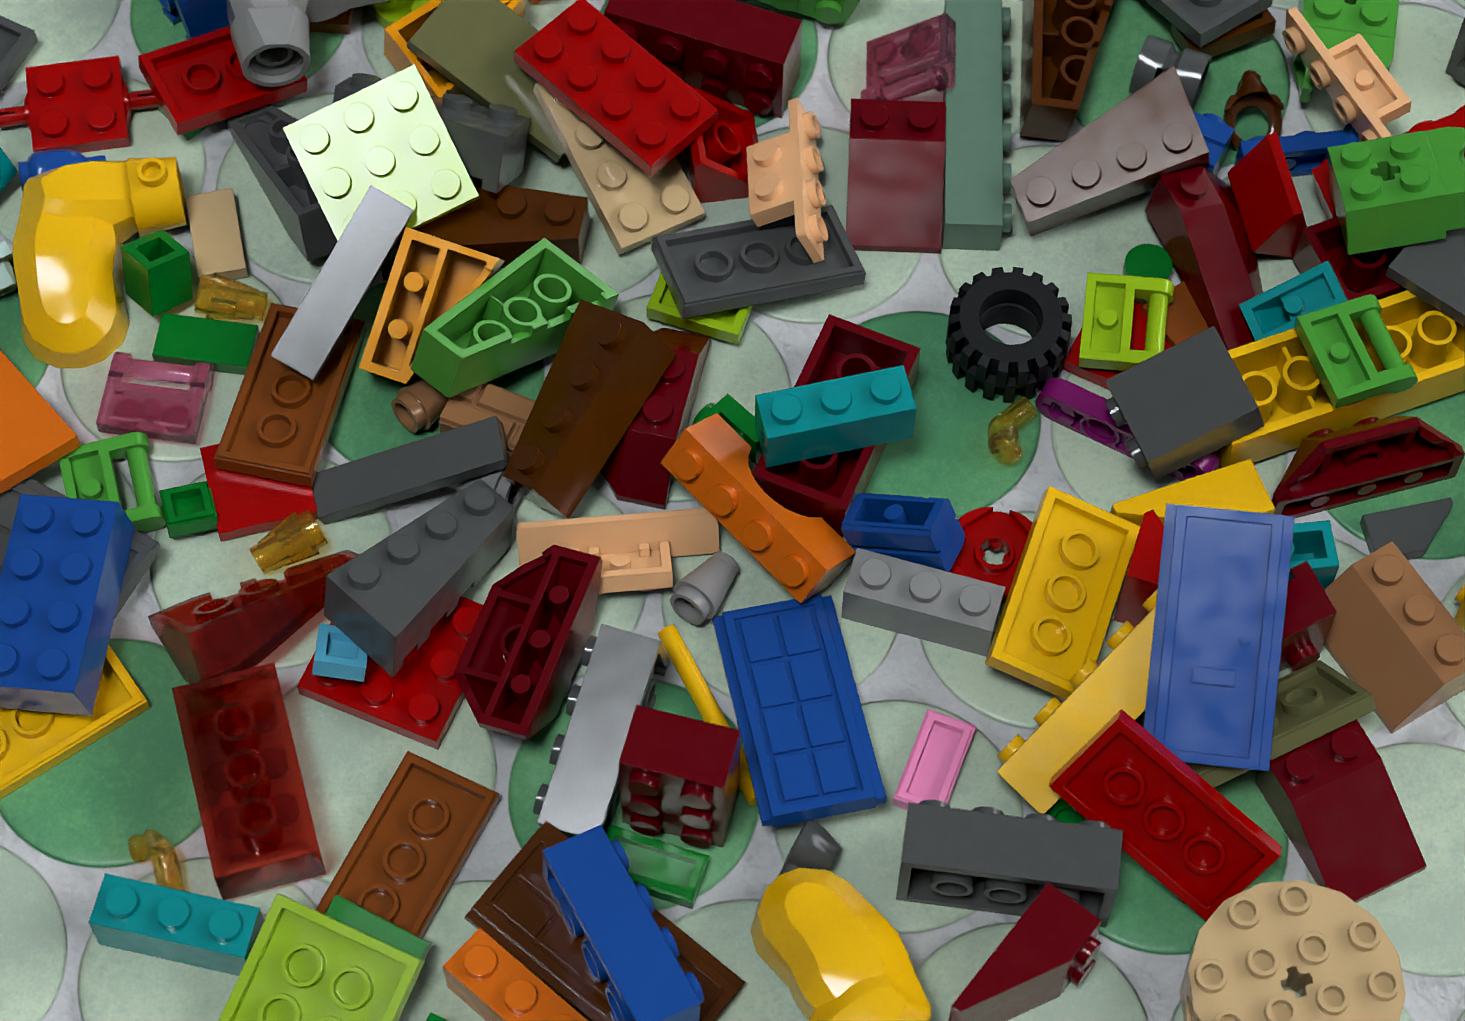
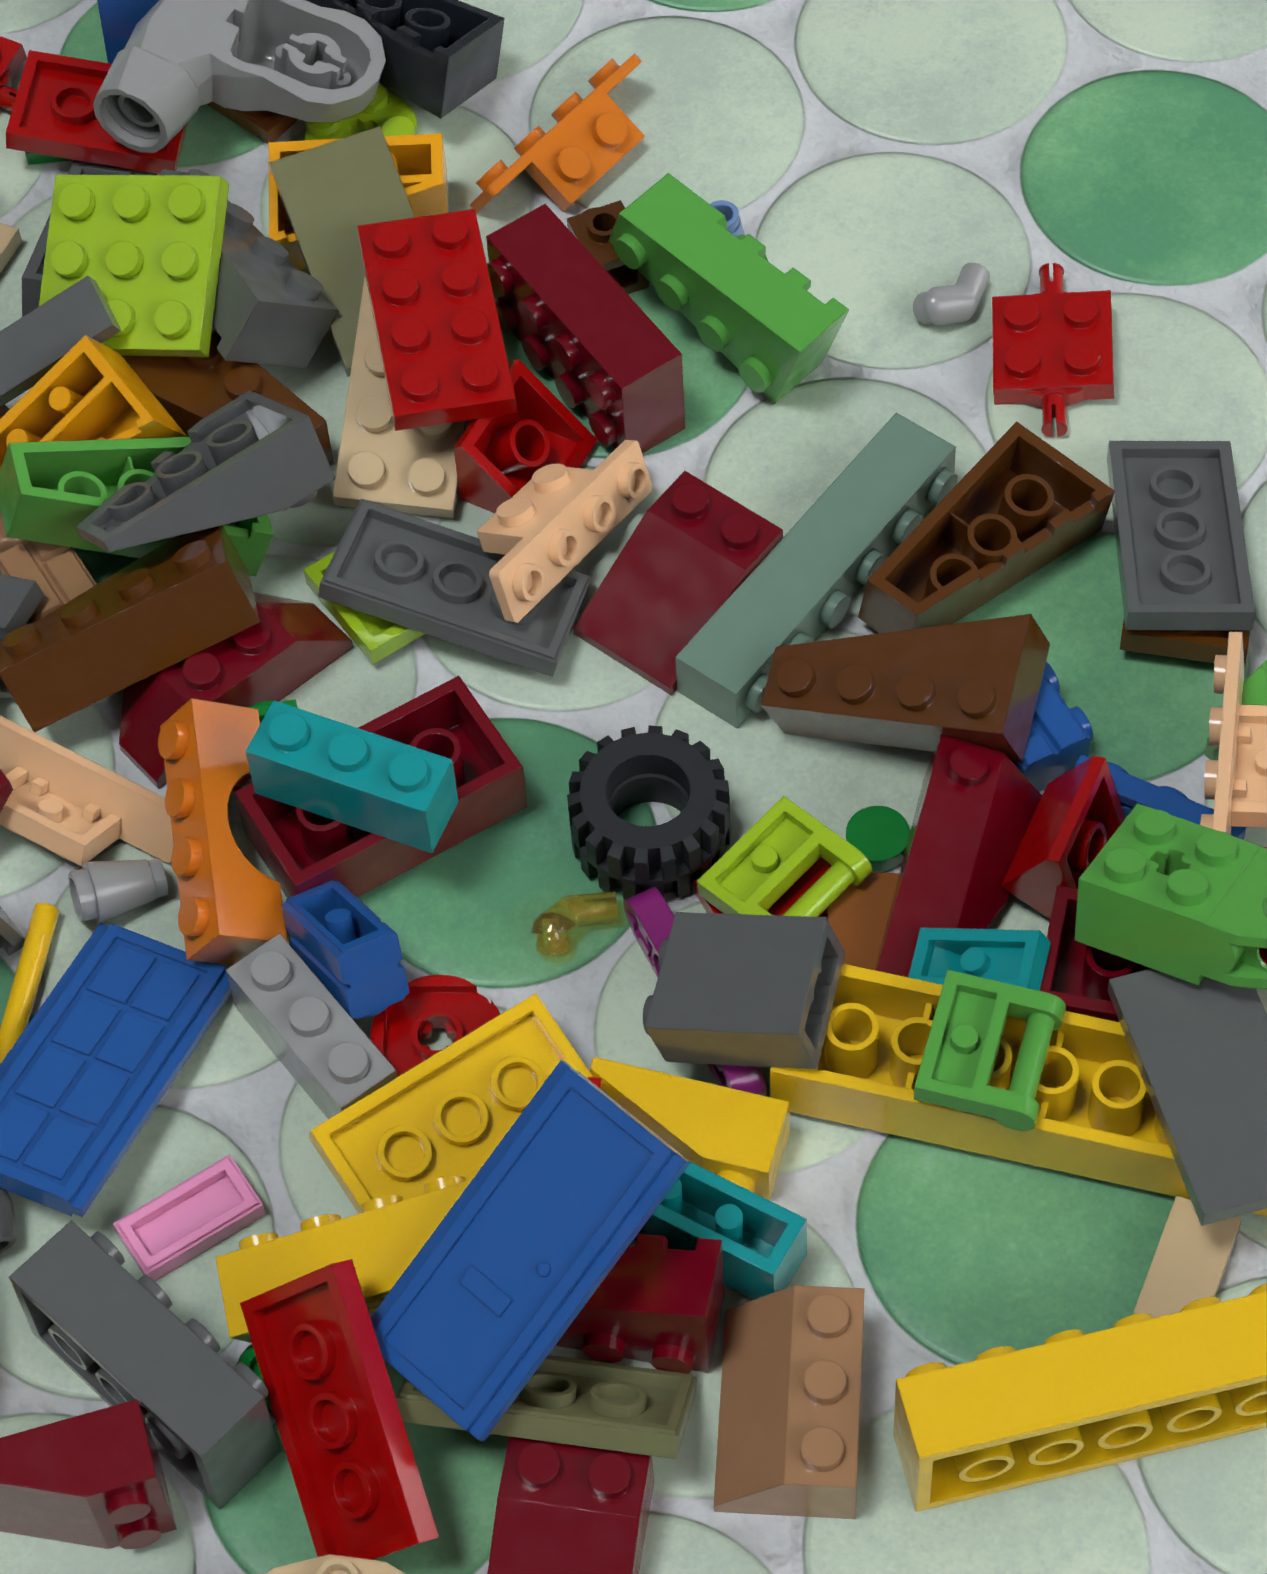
camera: 40 degrees right, 5 degrees down
clear pink plate [861,13,956,100] -> none
dark grey wheel [1129,35,1212,110] -> none
reddish brown piece [1223,69,1284,149] -> none
dark red wedge [1271,415,1465,518] -> none
dark grey tile [1360,497,1453,560] -> none
none -> dark grey wedge [76,390,335,552]

